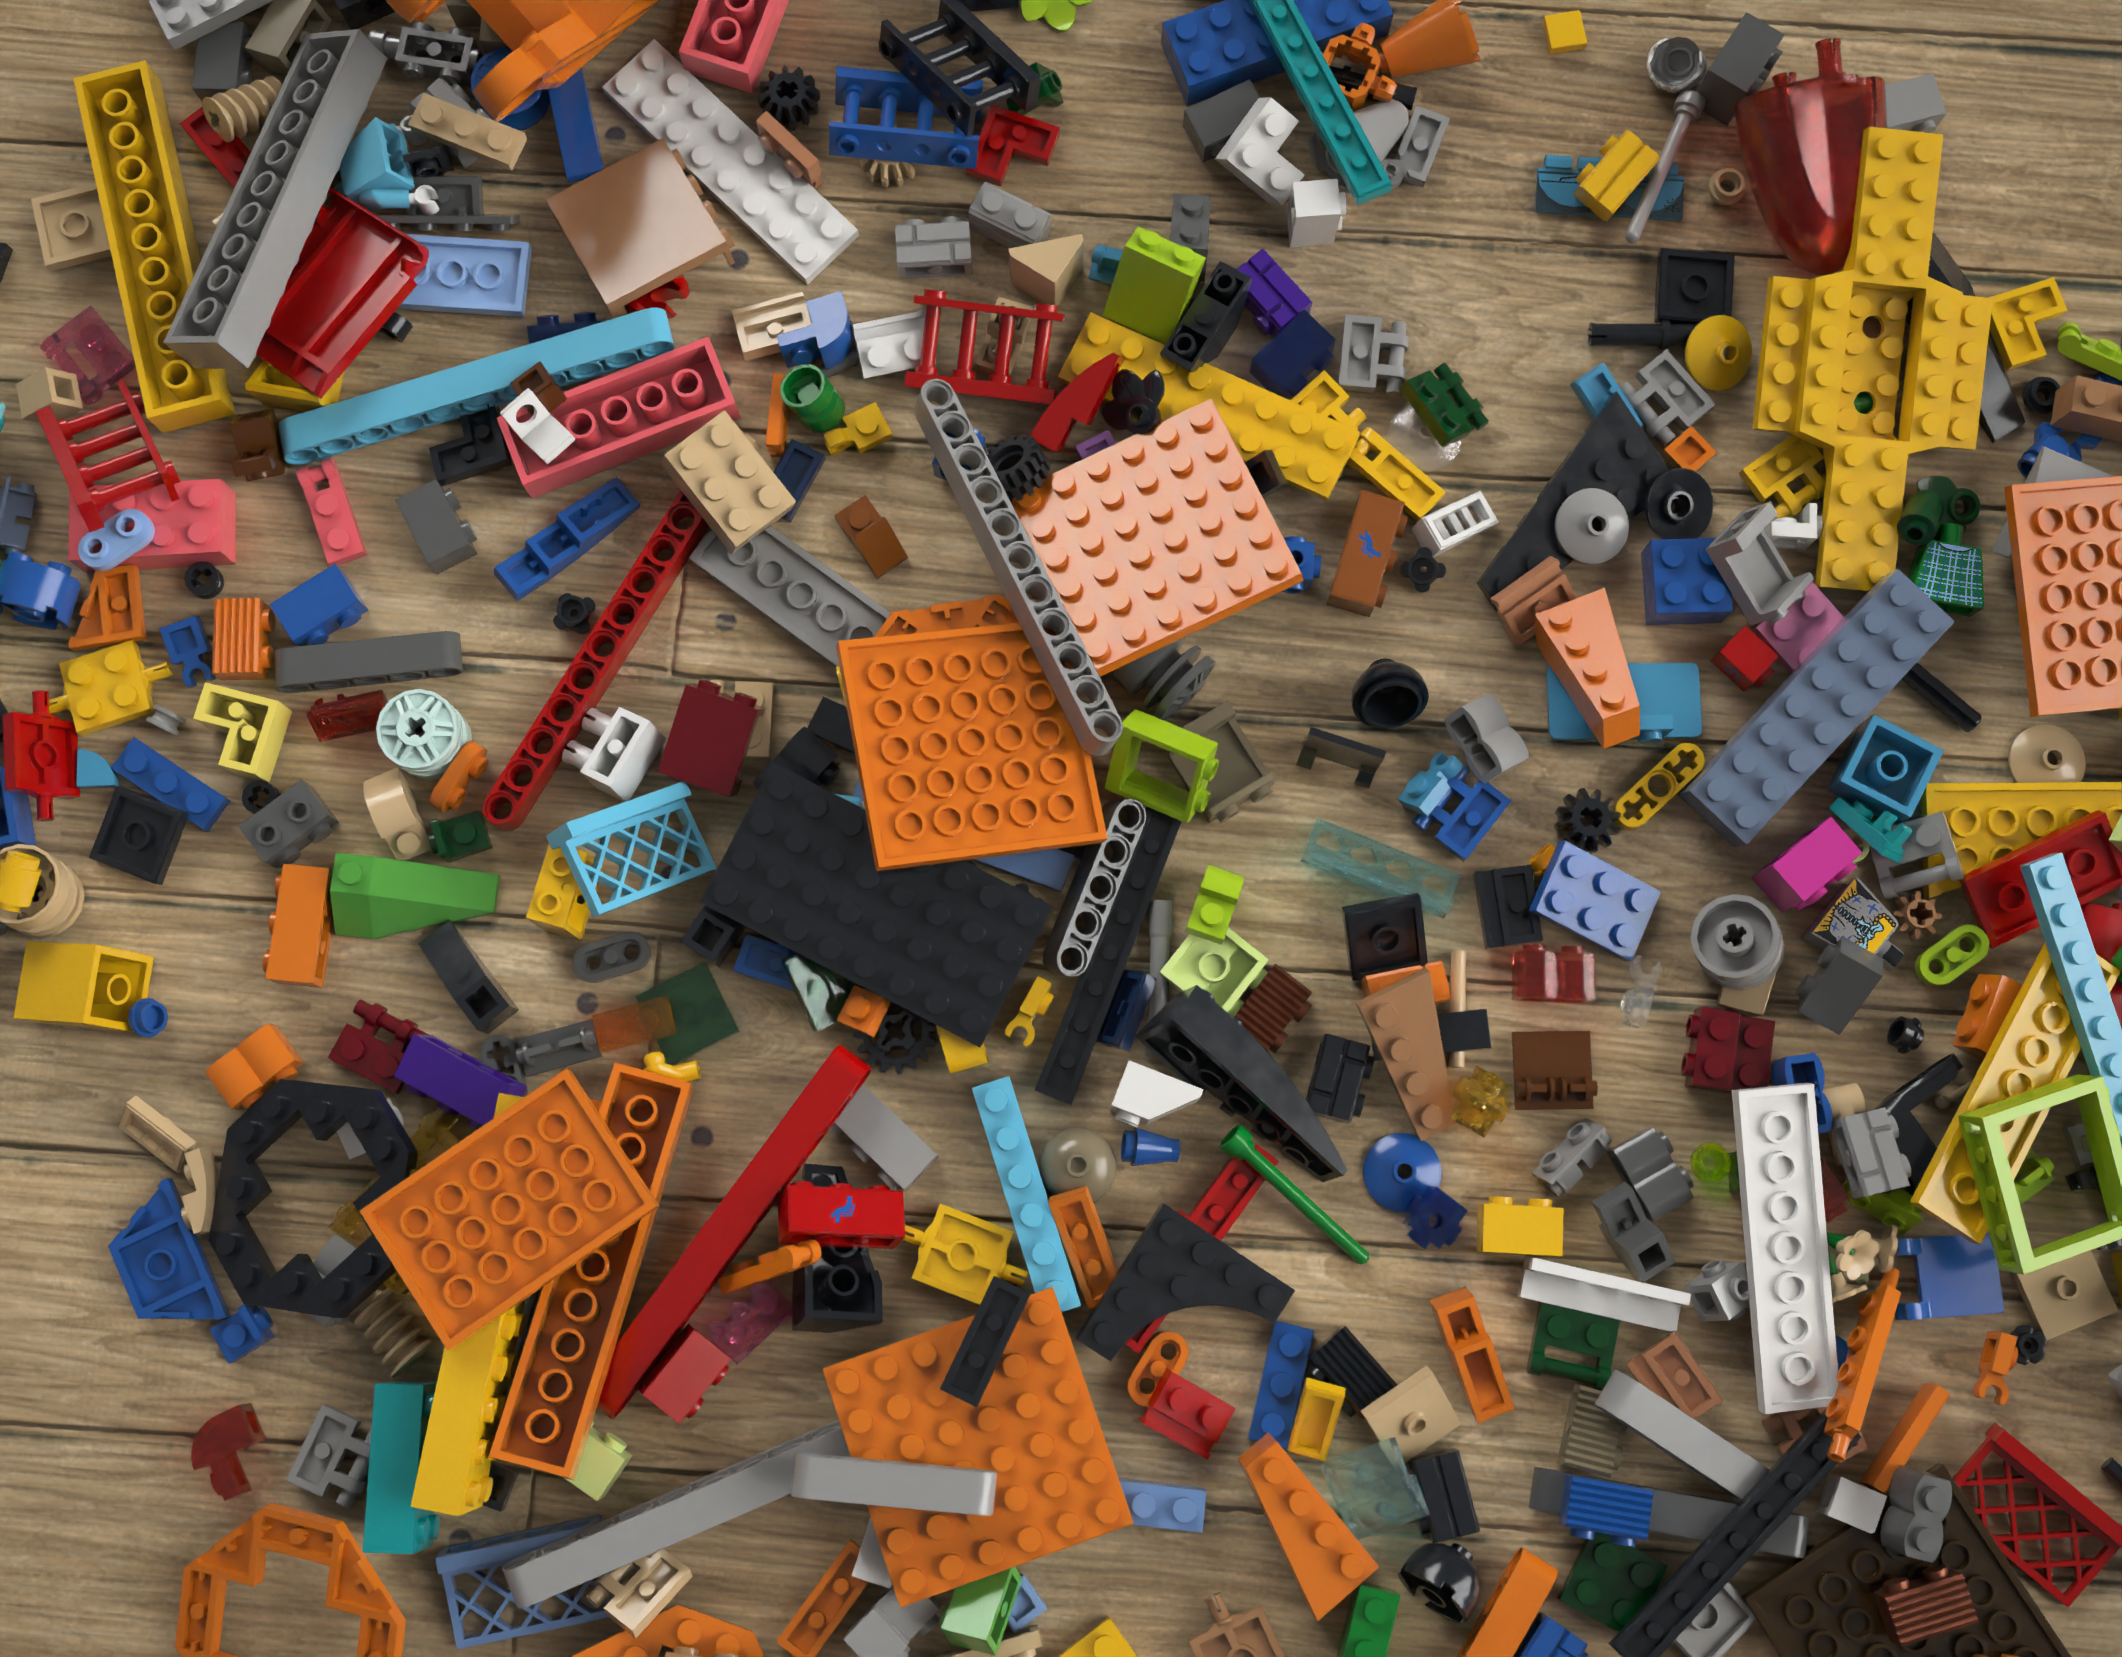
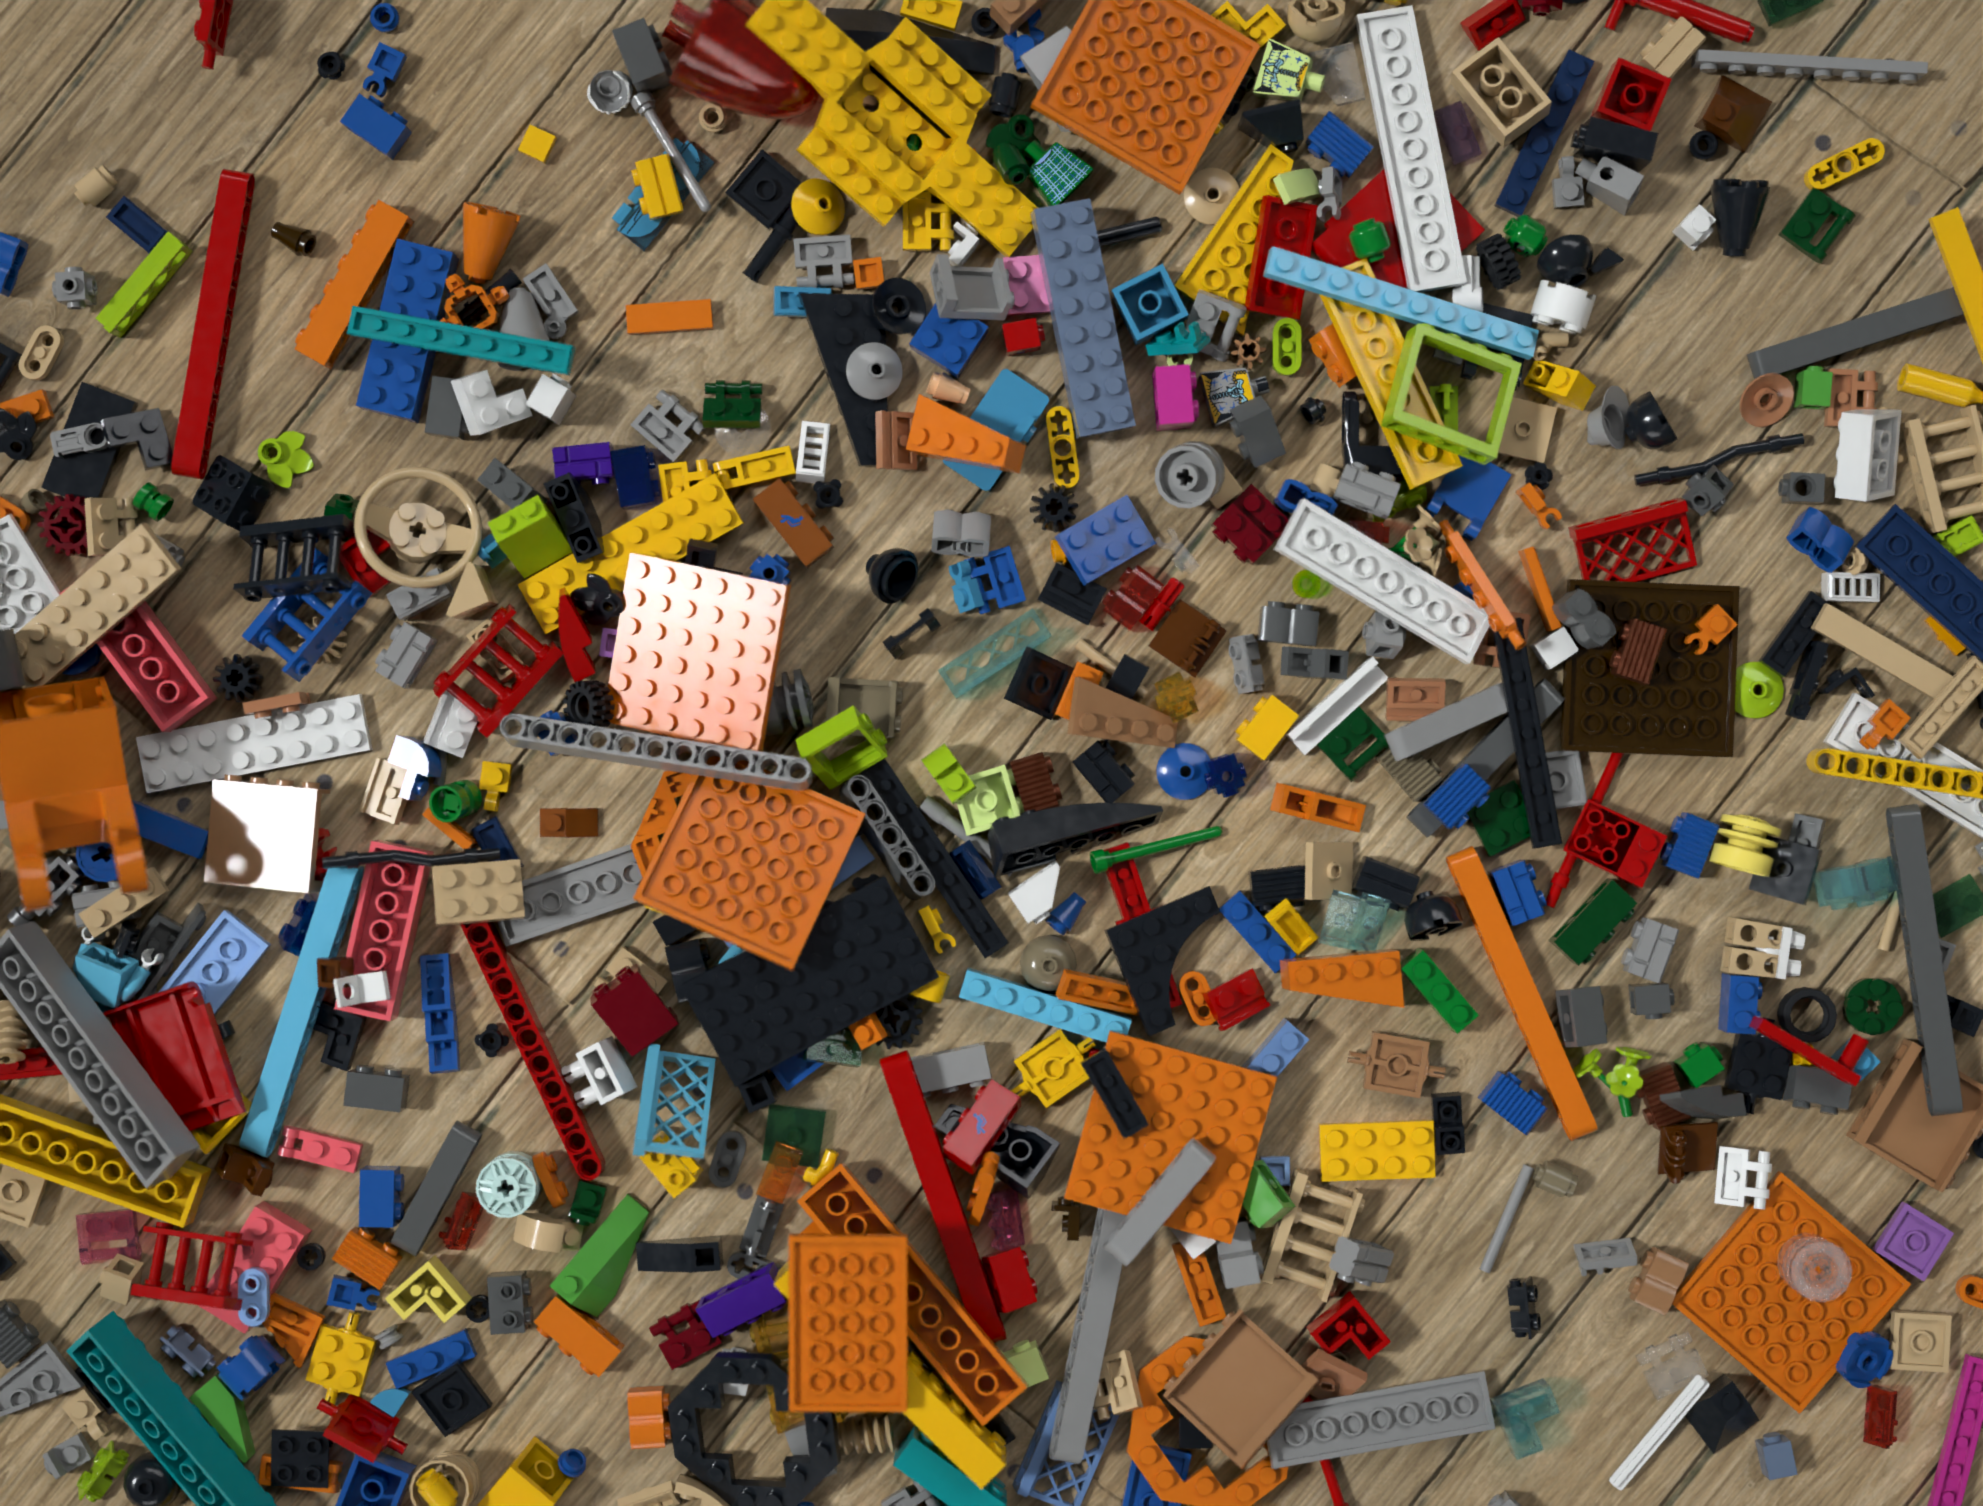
camera: 60 degrees left, 10 degrees up
none -> black bar [322,847,500,869]
none -> tan piece [354,467,482,588]
none -> orange tile [625,299,714,335]
none -> light nougat cone [926,372,970,405]
none -> black brick [988,72,1022,118]
none -> dark brown bracket [1051,1197,1080,1241]
none -> red axle [1139,577,1185,631]

